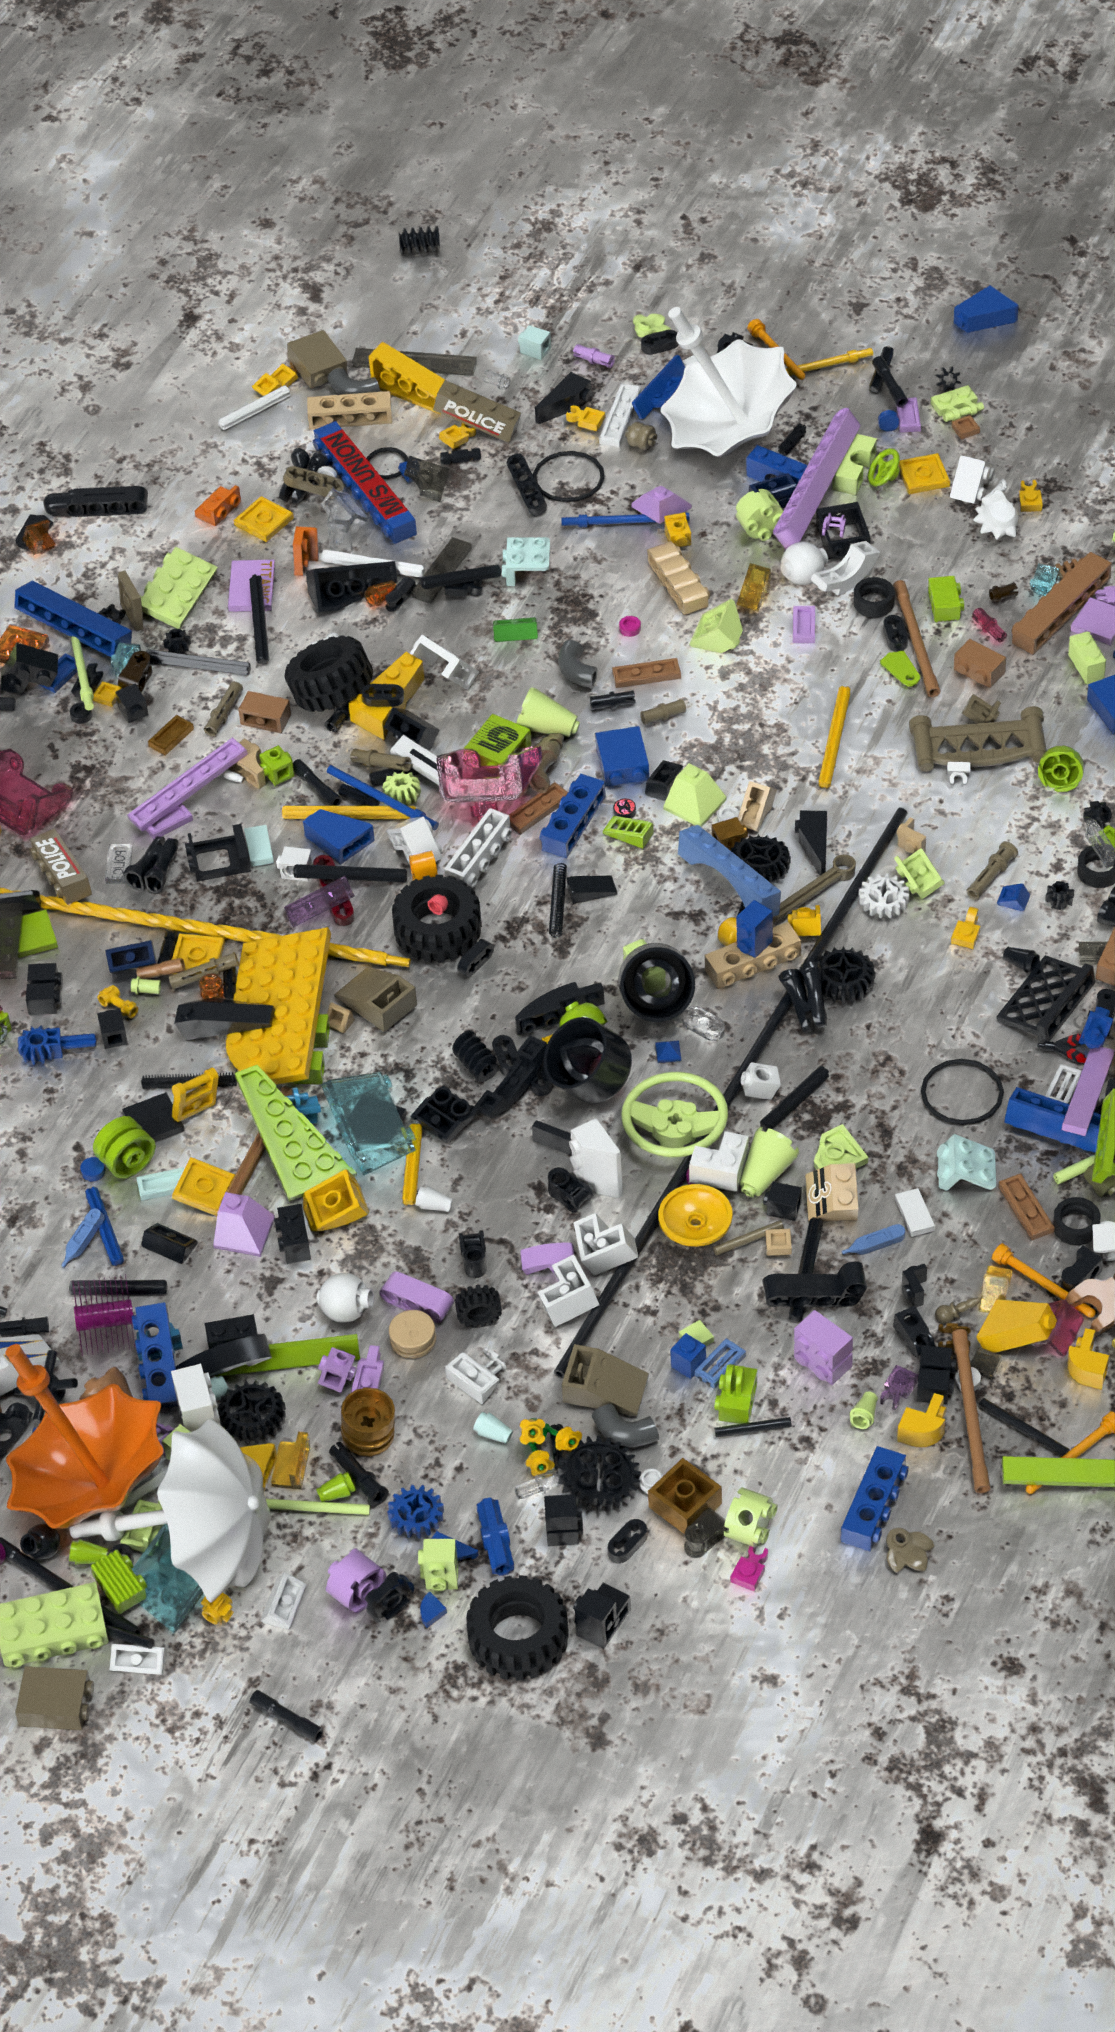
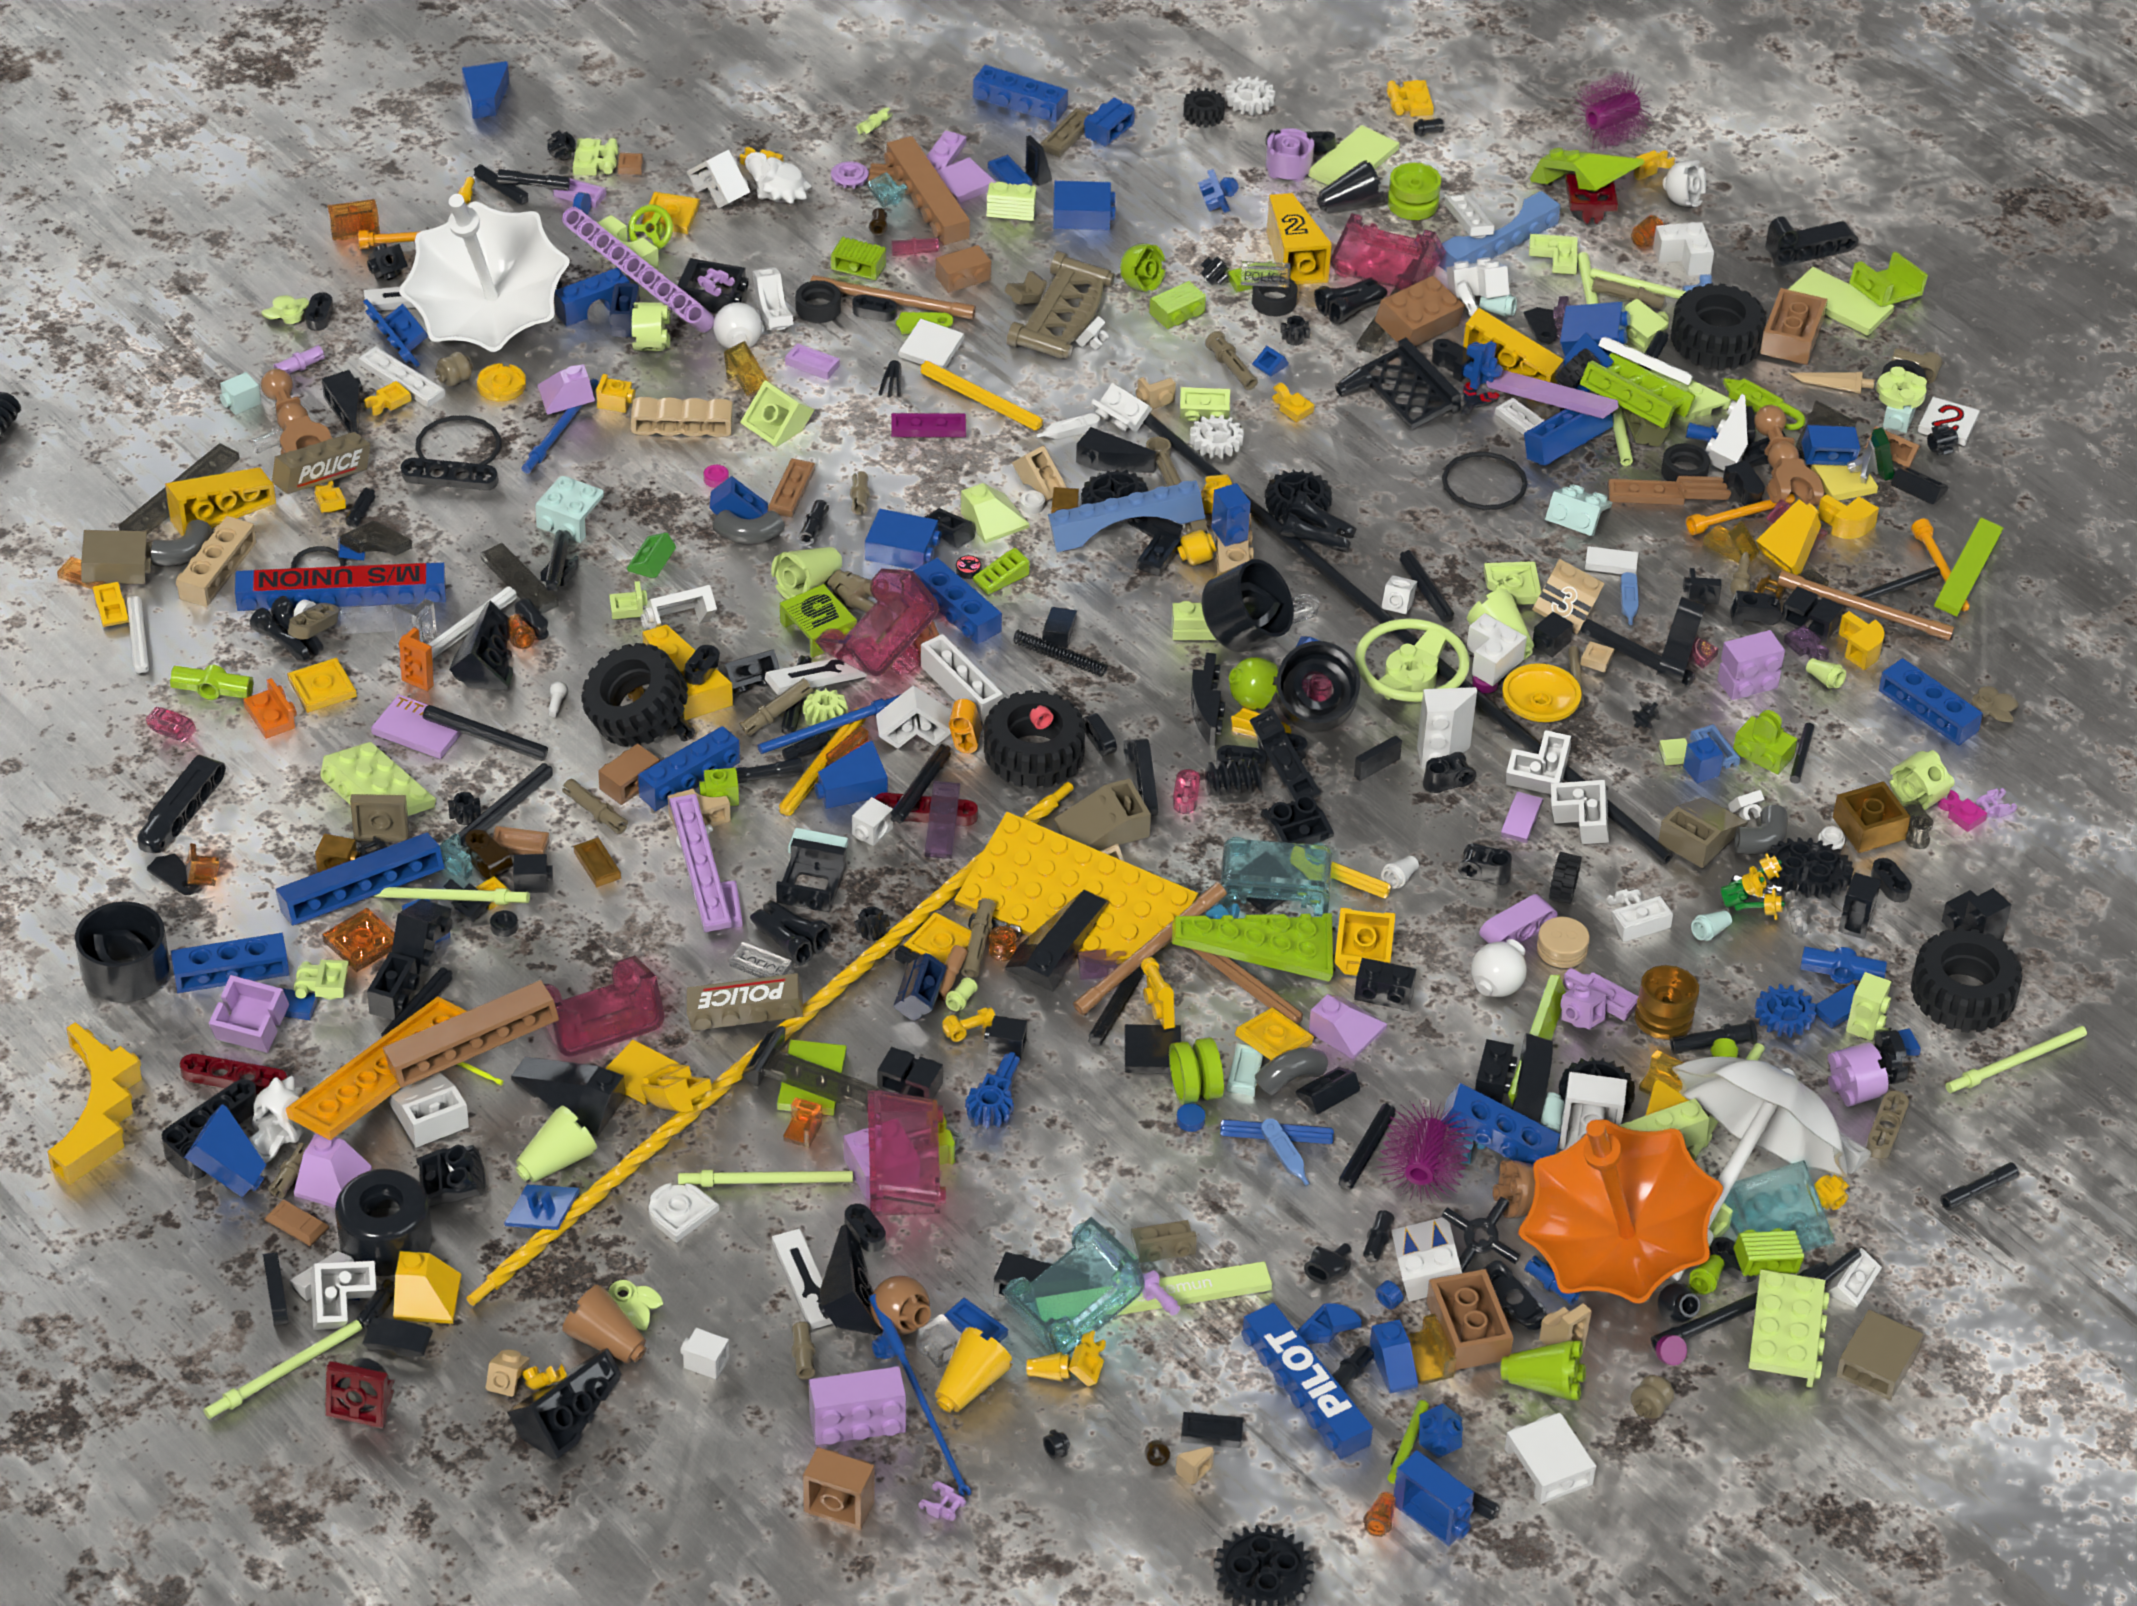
camera: 70 degrees left, 5 degrees down
none -> clear pink beam [146,707,196,742]
none -> lime piece [170,665,254,700]
none -> medium nougat piece [261,369,332,454]
none -> pearl gold brick [315,833,360,872]
none -> clear orange brick [327,199,380,241]
none -> yellow tile [477,363,526,402]
none -> medium nougat tile [492,826,549,855]
none -> yellowish green bracket [609,581,647,619]
none -> blue brick [638,726,740,811]
none -> blue slope [709,476,768,519]
none -> clear orange tile [826,726,868,767]
none -> lavender gear [831,161,868,189]
none -> black gear [854,906,890,941]
none -> black piece [878,360,902,398]
none -> magenta plate [891,413,966,438]
none -> white tile [899,319,964,369]
none -> white piece [1036,413,1100,440]
none -> medium nougat piece [1073,882,1227,1016]
none -> plate [1077,949,1126,980]
none -> white bracket [1091,383,1152,433]
none -> black beam [1123,738,1158,816]
none -> black plate [1136,530,1181,576]
none -> lime brick [1149,281,1206,330]
none -> clear pink beam [1173,769,1200,814]
none -> dark grey cylinder [1254,1047,1328,1095]
none -> black wheel [1632,701,1660,729]
none -> medium nougat tile [1676,476,1731,500]
none -> clear pink tile [1692,637,1719,668]
none -> white tile [1728,790,1765,821]
none -> dark tan beam [1866,1091,1909,1159]
none -> yellowish green bar [1946,1026,2087,1093]
none -> lavender piece [1976,788,2017,818]

